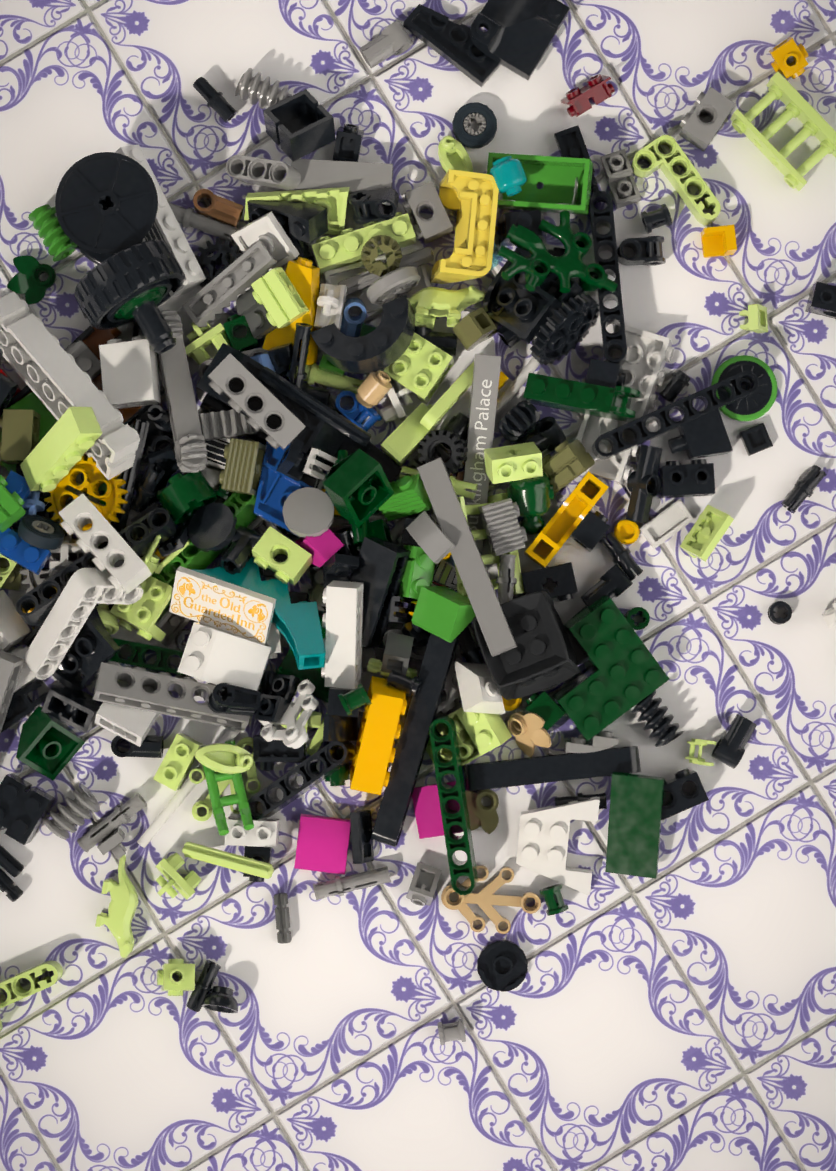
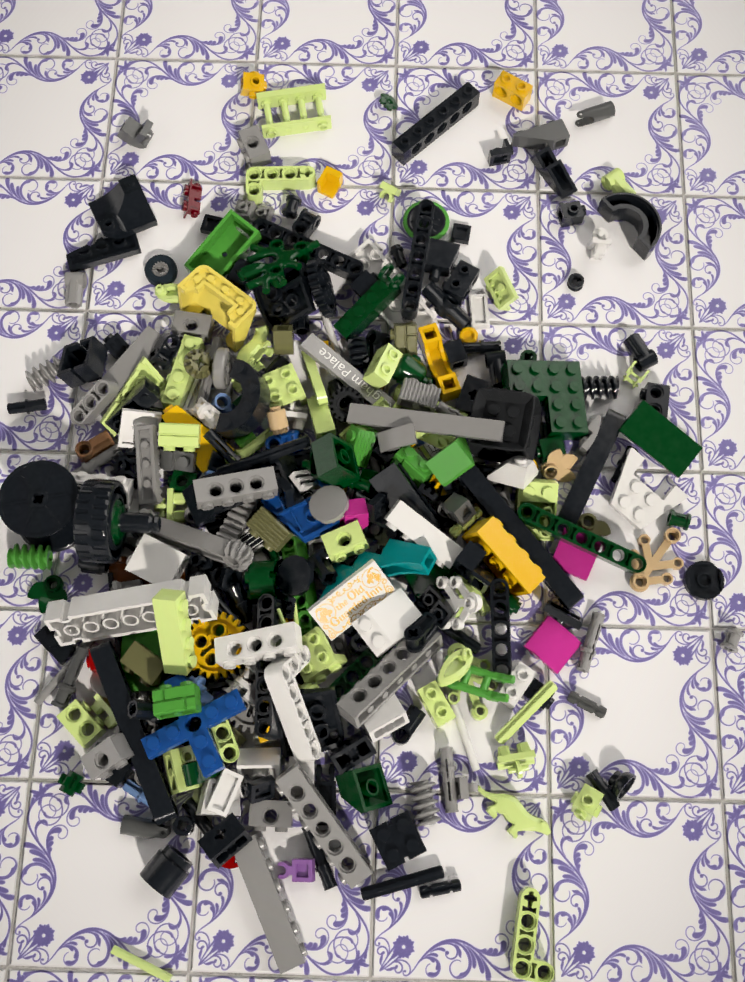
camera: 65 degrees left, 15 degrees down
black bush [17,515,65,550] -> none
black tile [253,735,306,763] -> none
dark green bush [338,683,372,716] -> none
black pin [386,670,422,697] -> none
light grey bracket [406,862,442,906] -> none
teal head [489,156,527,197] -> none
black pin [781,465,827,514] -> none

